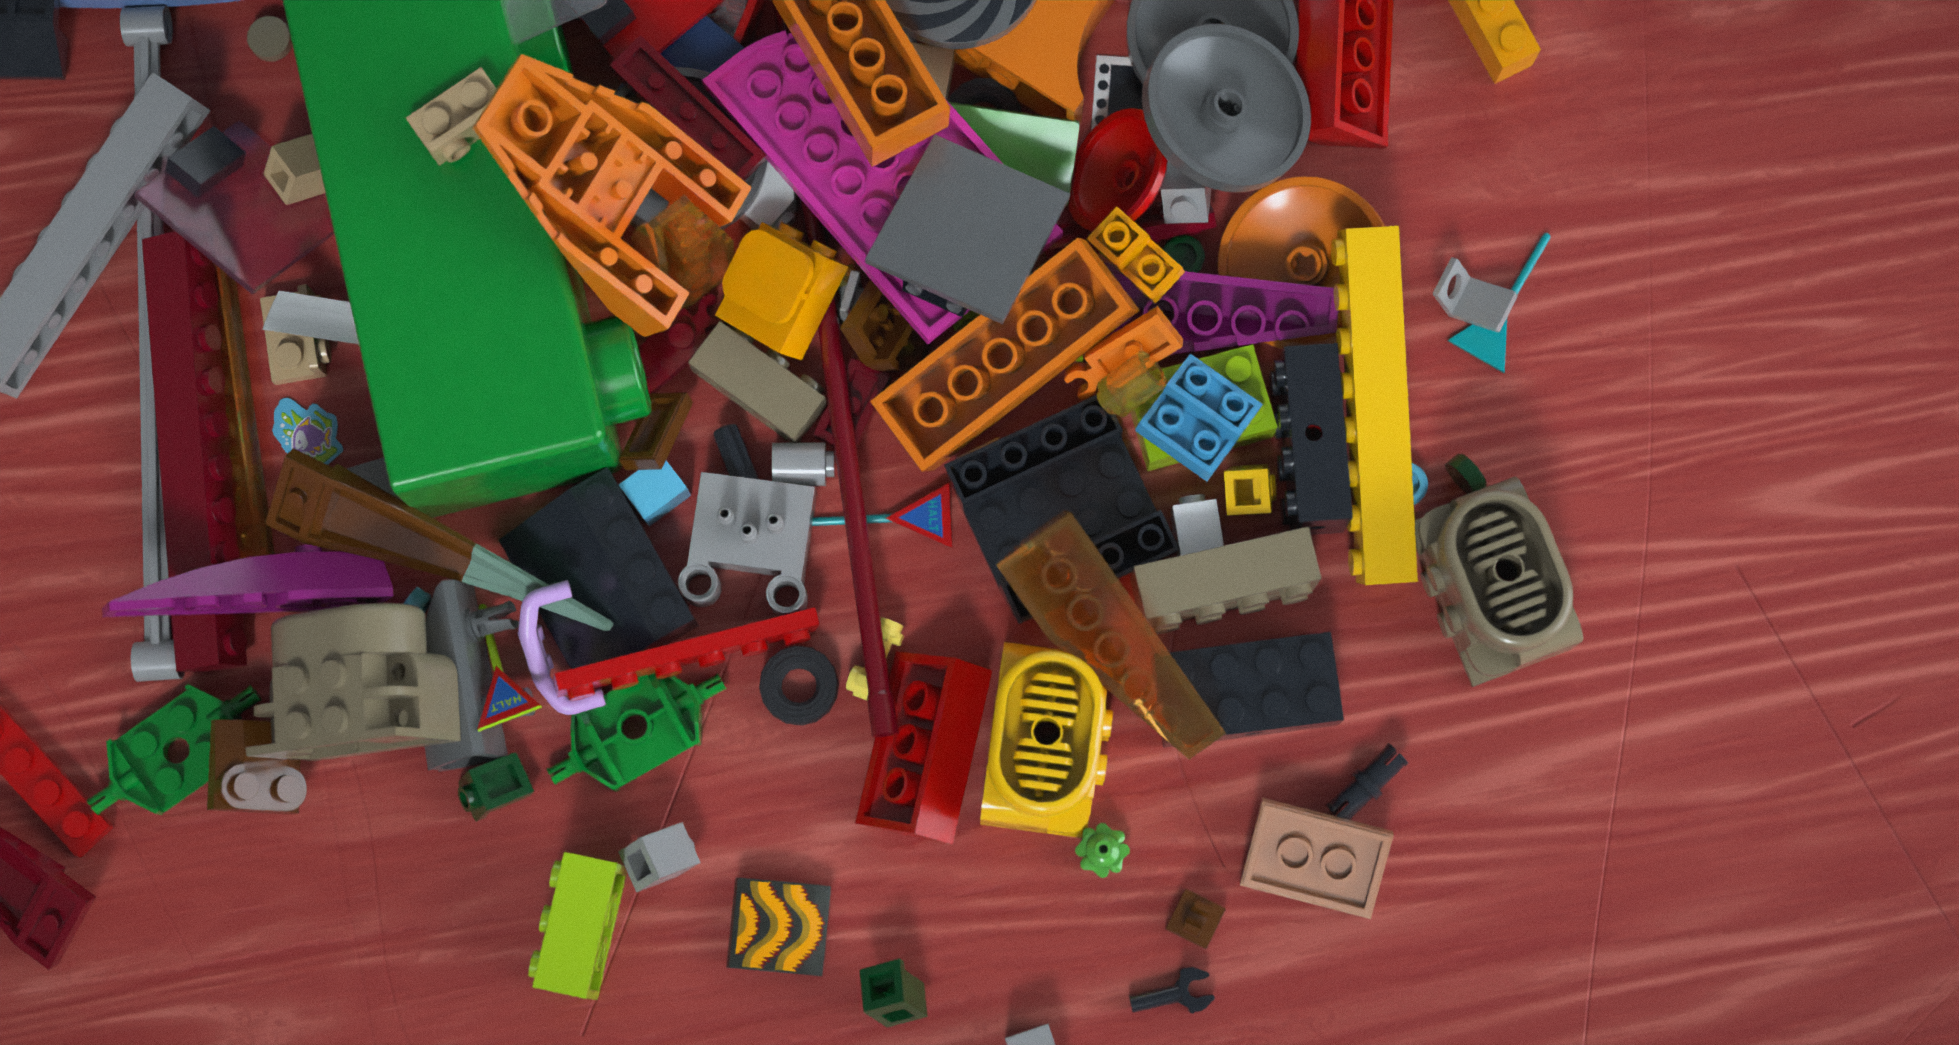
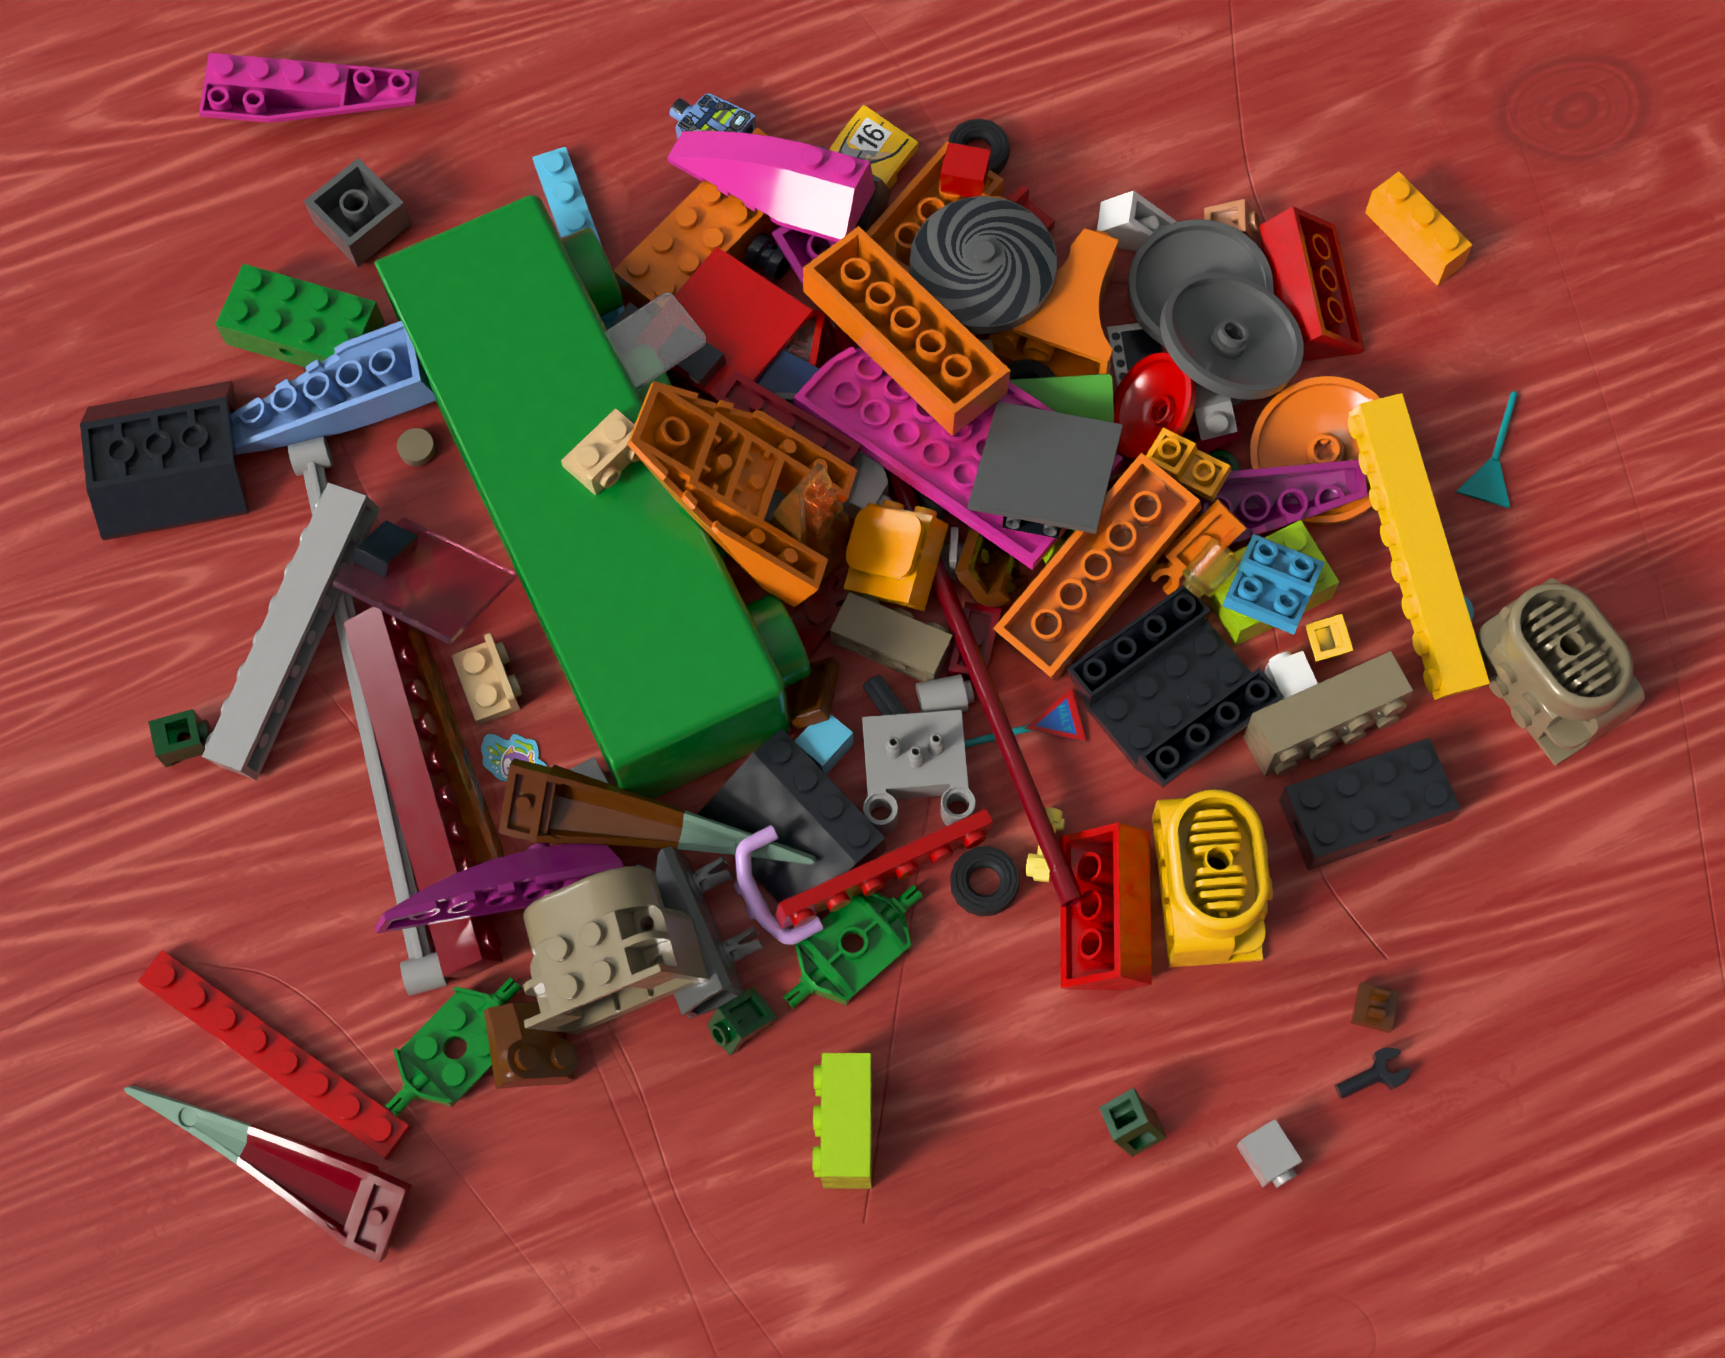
camera: 10 degrees left, 10 degrees down
white sticker [262,291,359,344] -> none
tan brick [264,134,325,205] -> none
piece [477,604,542,731] -> none
light grey brick [618,822,701,893] -> none
slope [726,878,831,976] -> none
clear orange wedge [996,510,1226,760] -> none
bright green plant [1075,823,1130,878] -> none
nougat tile [1240,798,1394,919] -> none
black brick [1270,343,1353,535] -> none
black pin [1325,743,1409,820] -> none
light grey bracket [1433,257,1518,332] -> none
dark green tile [1445,454,1486,494] -> none

